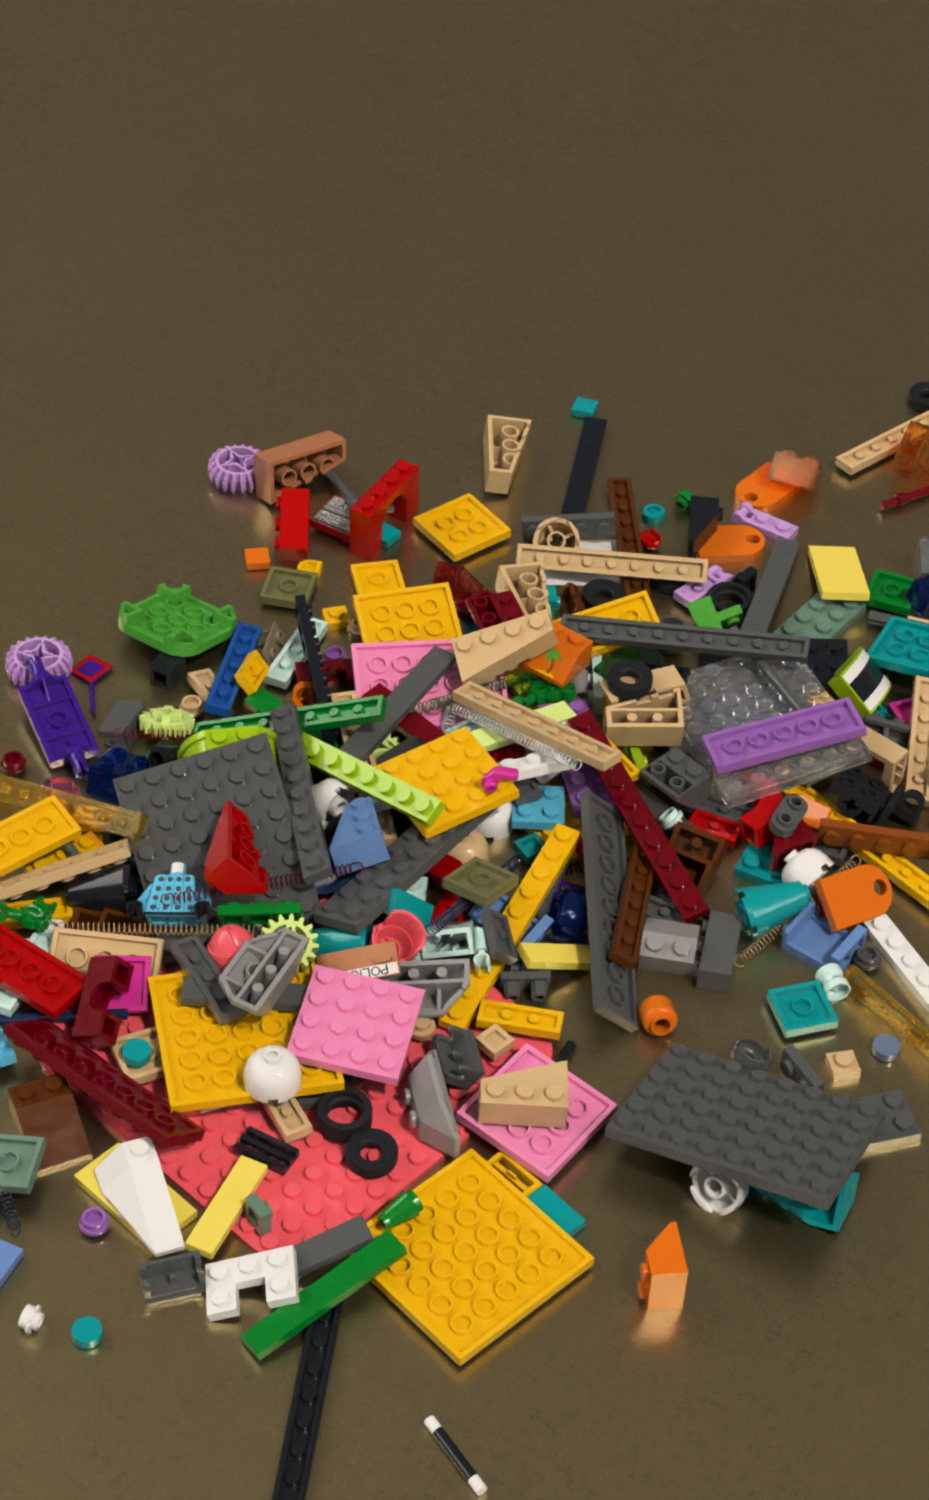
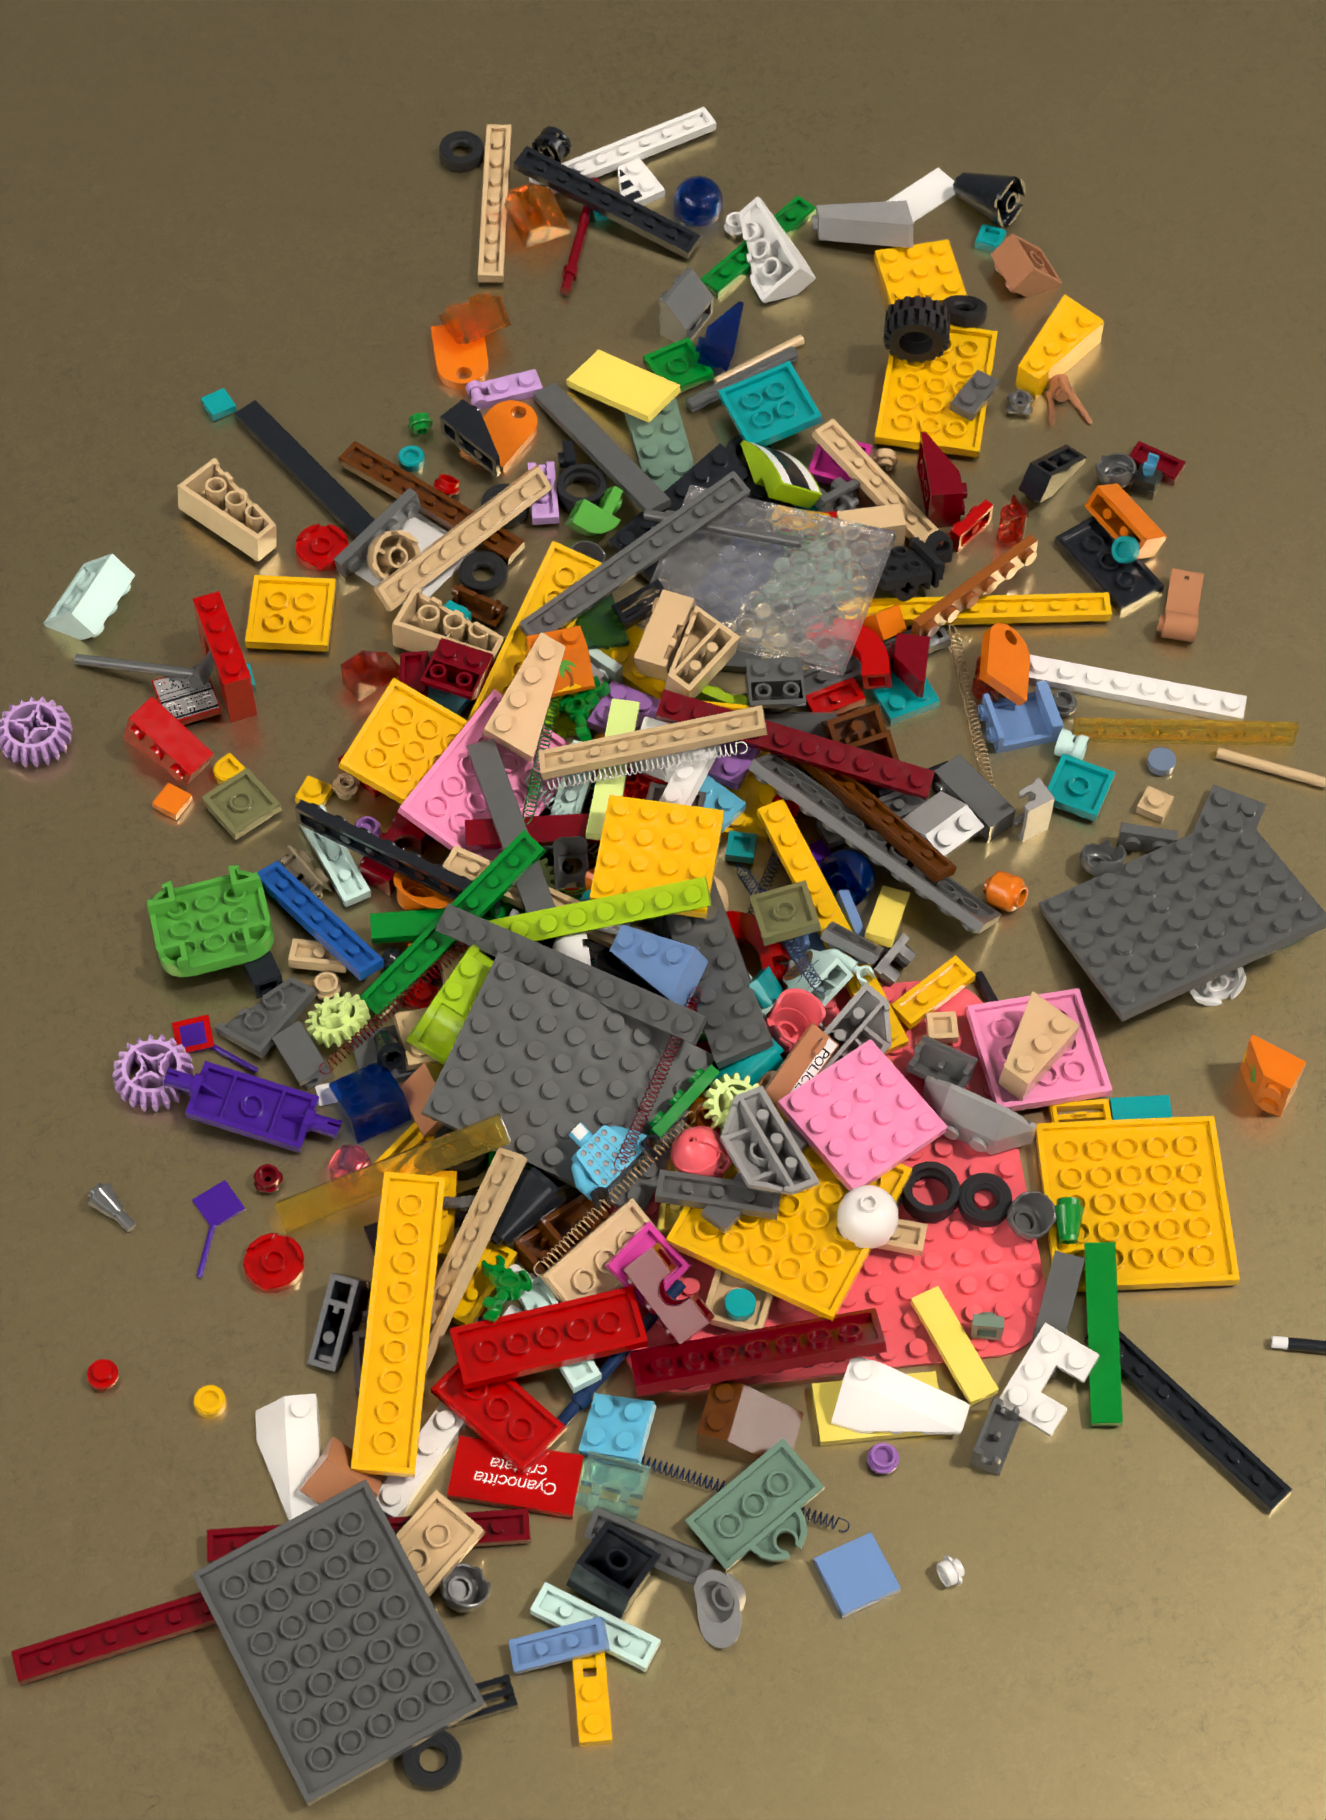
camera: 50 degrees left, 15 degrees up
teal tile [71,1316,103,1349] -> none
red wedge [204,800,268,894] -> none
yellow plate [234,649,270,696] -> none
black tile [234,1126,299,1176] -> none
nougat wedge [254,430,346,505] -> none
yellow plate [350,559,406,594] -> none
dark pink arm [481,766,519,793] -> none
black tyre [607,660,653,700] -> none
light aqua plate [658,807,683,831] -> none
medium lavender plate [701,697,867,775] -> none
teal cone [733,881,811,940] -> none
dark grey plate [769,794,808,838] -> none
white cylinder [781,848,835,889] -> none
none -> light aqua slope [43,554,135,640]
none -> dark grey wing [215,977,317,1058]
none -> red tile [295,524,349,572]
none -> dark grey hair [1007,1191,1057,1240]
none -> light grey hinge [1013,778,1055,842]

